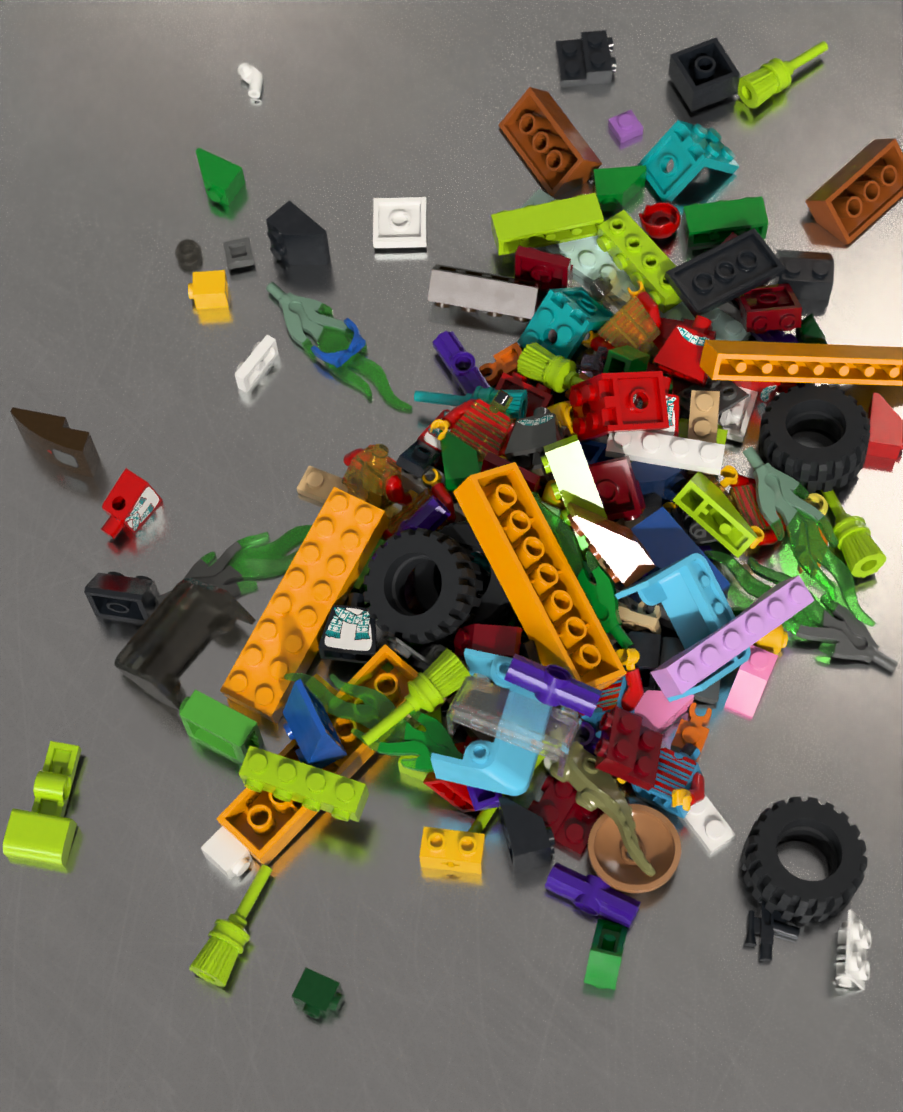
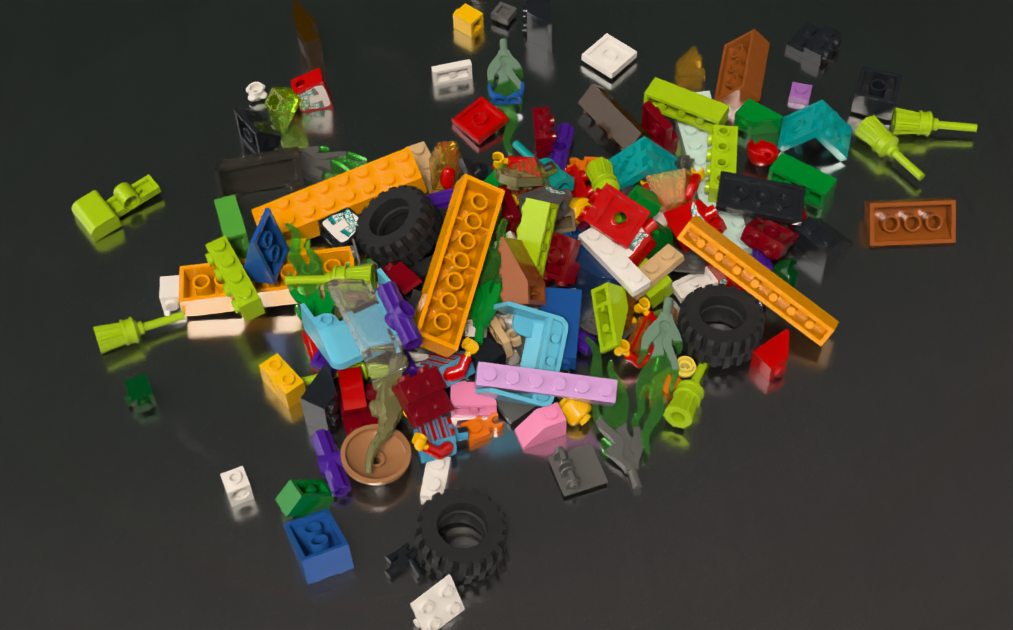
camera: 40 degrees right, 10 degrees down
none -> white brick [220,466,254,507]
none -> white plate [246,82,267,101]
none -> clear neon green slope [264,87,302,133]
none -> blue slope [283,508,354,584]
none -> red slope [338,366,368,413]
none -> red tile [452,96,509,145]
none -> olive plate [495,168,543,190]
none -> dark red plate [532,107,556,159]
none -> dark grey hinge [548,444,608,497]
none -> clear yellow slope [675,46,705,90]
none -> lime piece [854,115,925,181]

